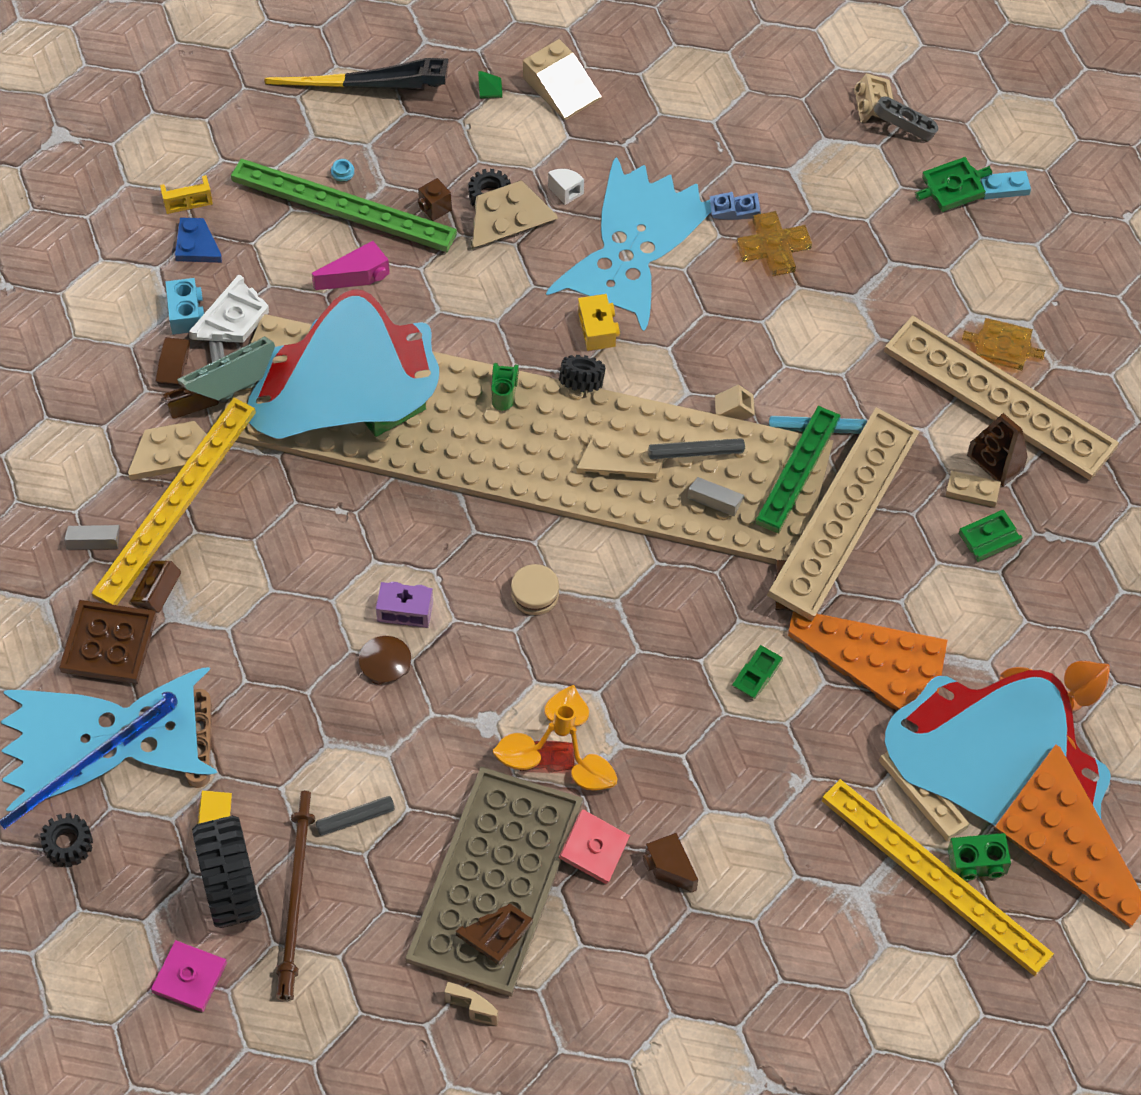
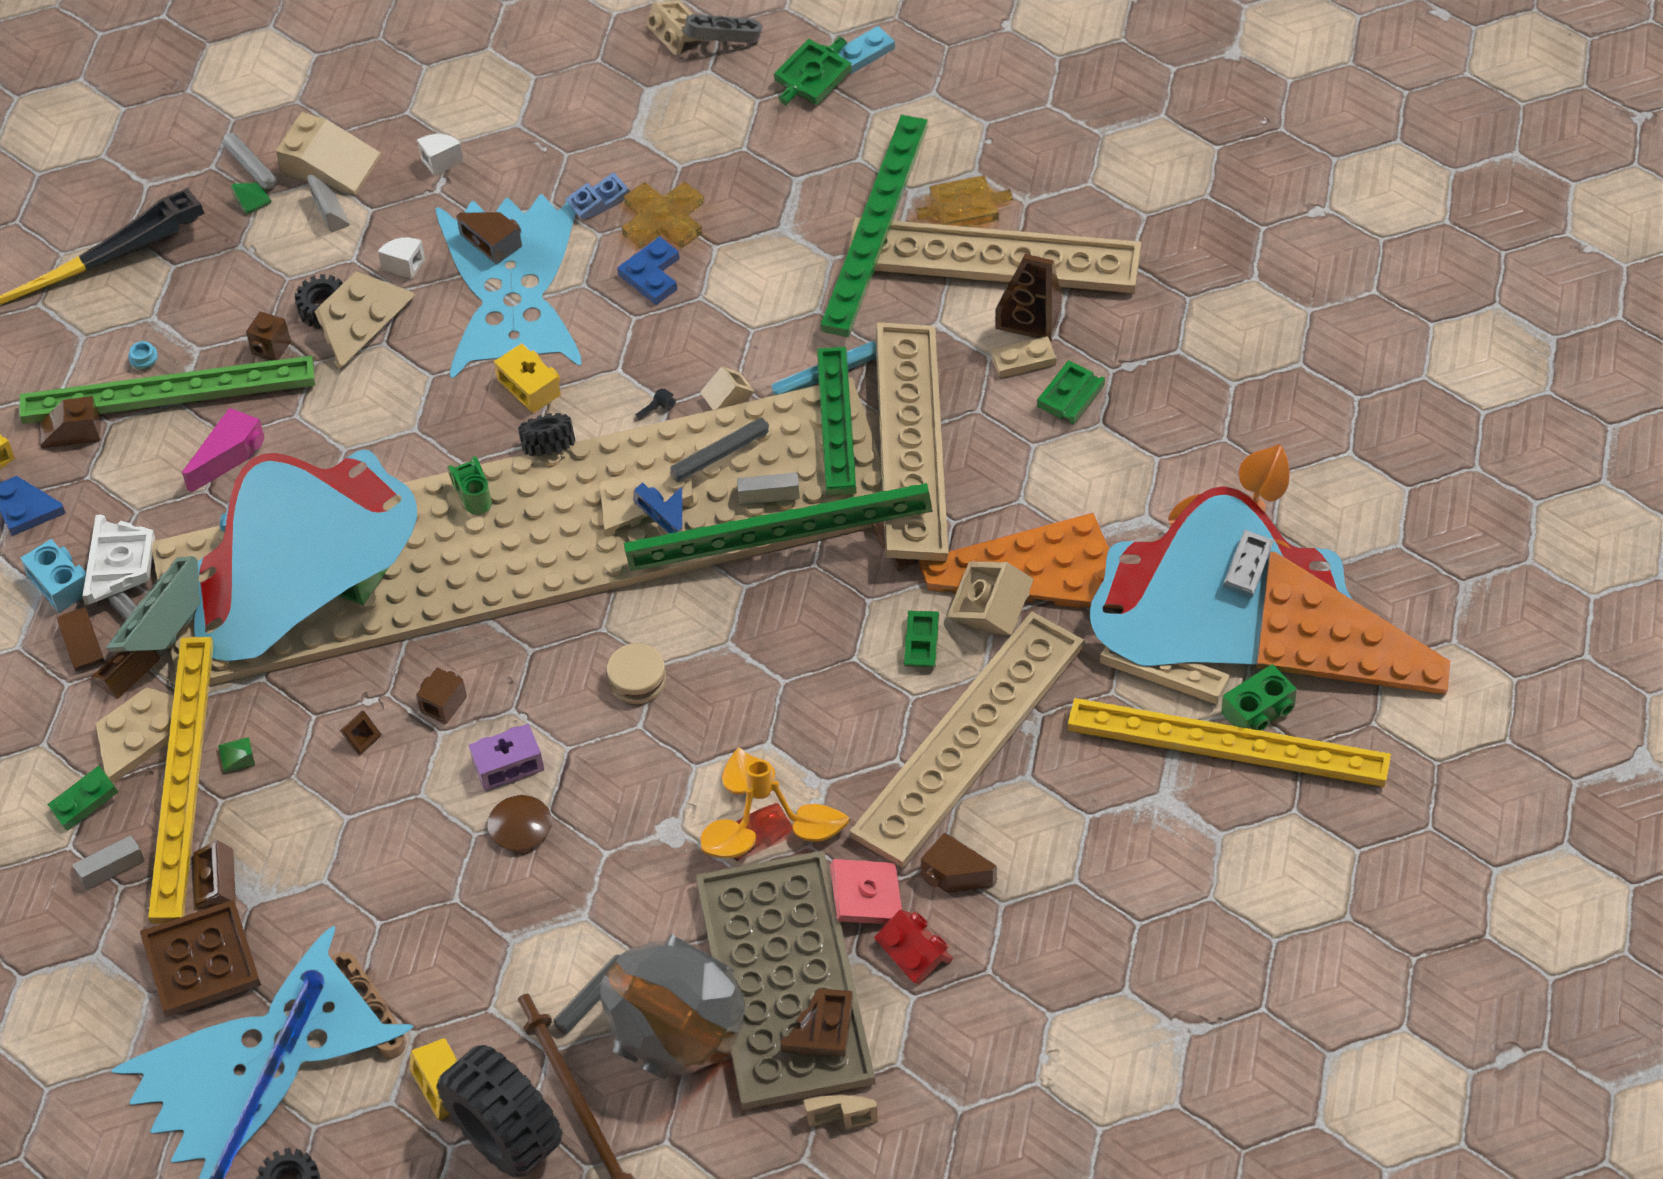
camera: 25 degrees left, 5 degrees down
none -> reddish brown slope [40,396,101,448]
none -> green plate [47,765,119,831]
none -> green slope [218,737,255,773]
none -> light grey axle [222,133,277,190]
none -> light grey slope [307,174,350,232]
none -> reddish brown slope [340,710,382,755]
none -> reddish brown brick [416,667,467,725]
none -> white brick [417,134,464,176]
none -> reddish brown slope [456,212,522,265]
none -> dark grey rock [600,934,745,1079]
none -> blue plate [617,236,680,305]
none -> green plate [624,483,933,572]
none -> blue slope [633,482,683,533]
none -> black hand [635,388,676,420]
none -> green plate [820,114,928,337]
none -> tan plate [850,611,1084,869]
none -> red bracket [873,909,953,985]
none -> tan slope [947,561,1034,635]
none -> plate [1223,530,1274,598]

